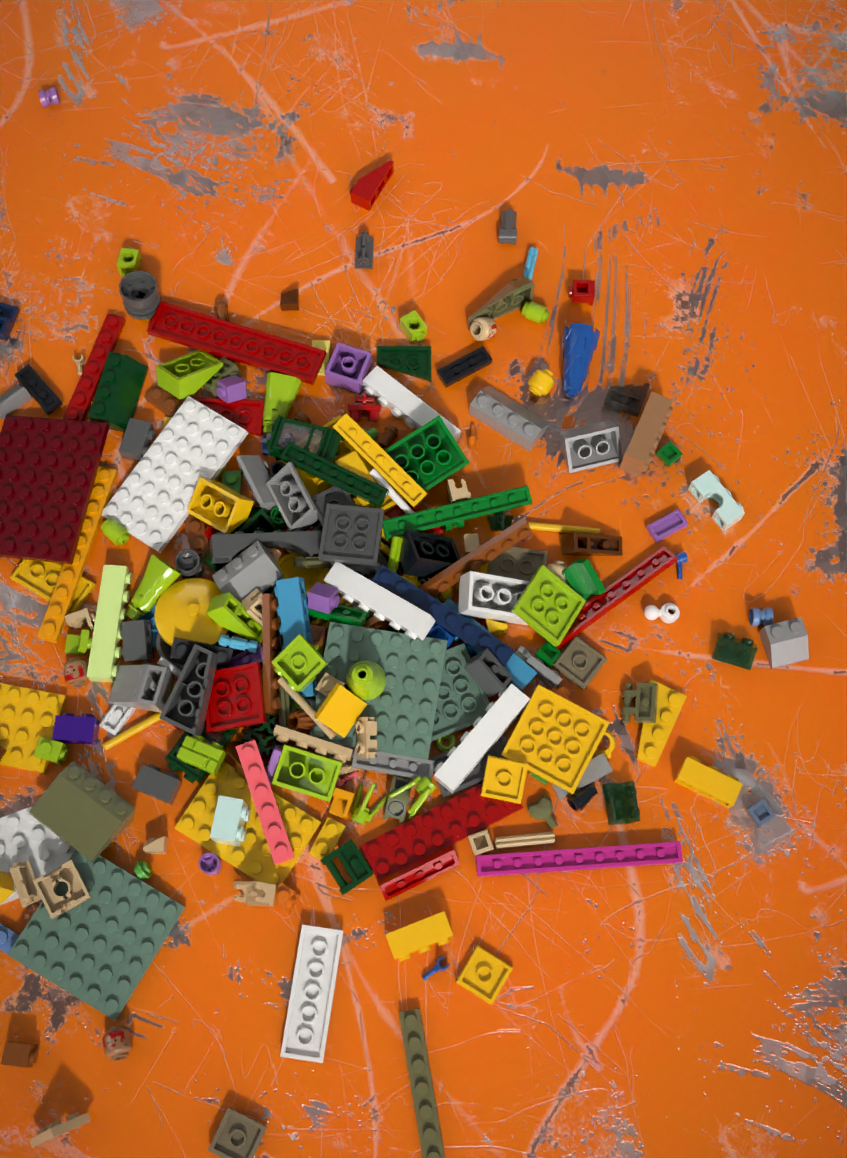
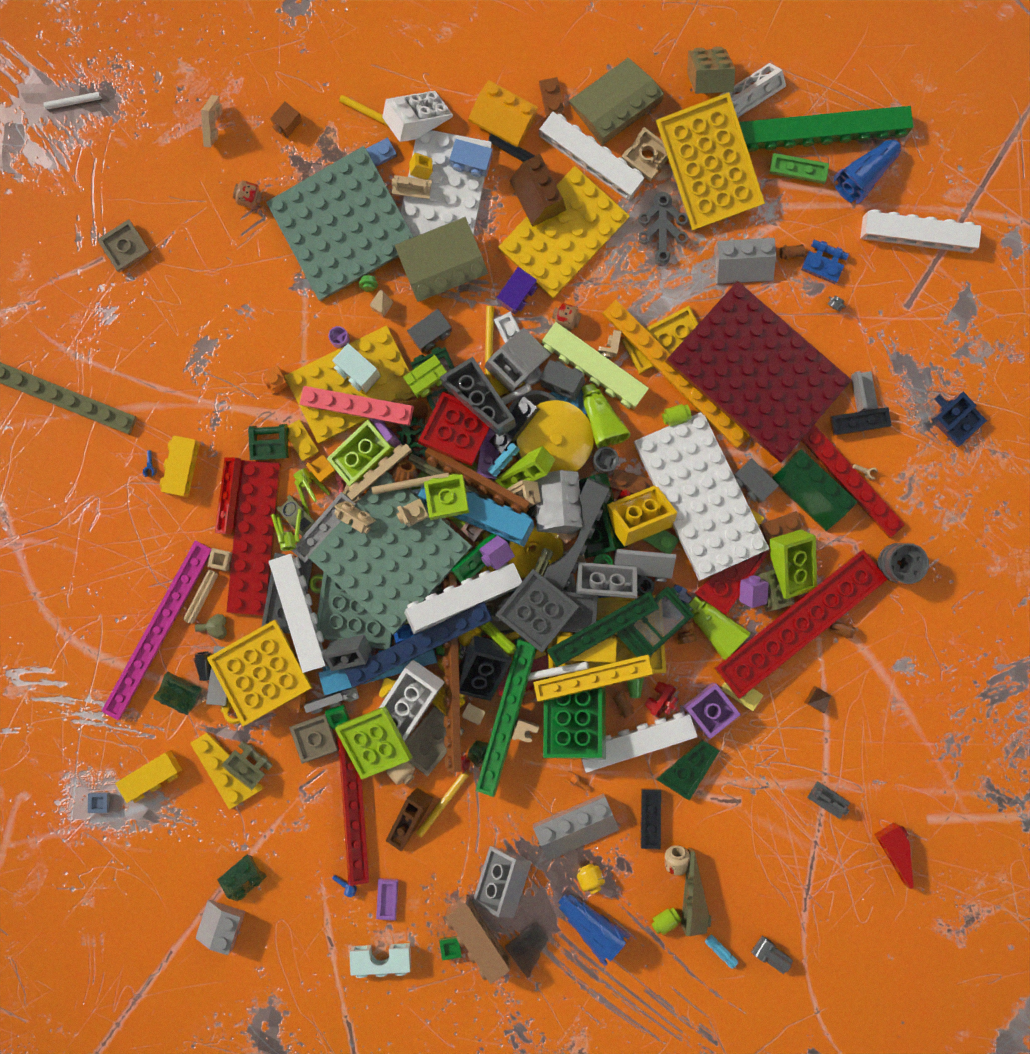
camera: 120 degrees right, 15 degrees up
tan brick [33,860,91,919] -> none
lime bracket [34,737,68,765] -> none
lime bracket [64,629,92,656] -> none
lime brick [116,247,142,276] -> none
tan hinge [233,881,276,906] -> none
white plate [280,925,344,1063] -> none
yellow tile [314,683,367,738] -> none
lime cone [346,660,386,701] -> none
lime brick [400,310,427,343] -> none
yellow tile [456,945,513,1005] -> none
yellow tile [481,755,529,804] -> none
green panel [562,559,606,600] -> none
red brick [568,280,595,306] -> none
white plate [644,603,680,624] -> none
medium blue wheel [749,607,773,626] -> none

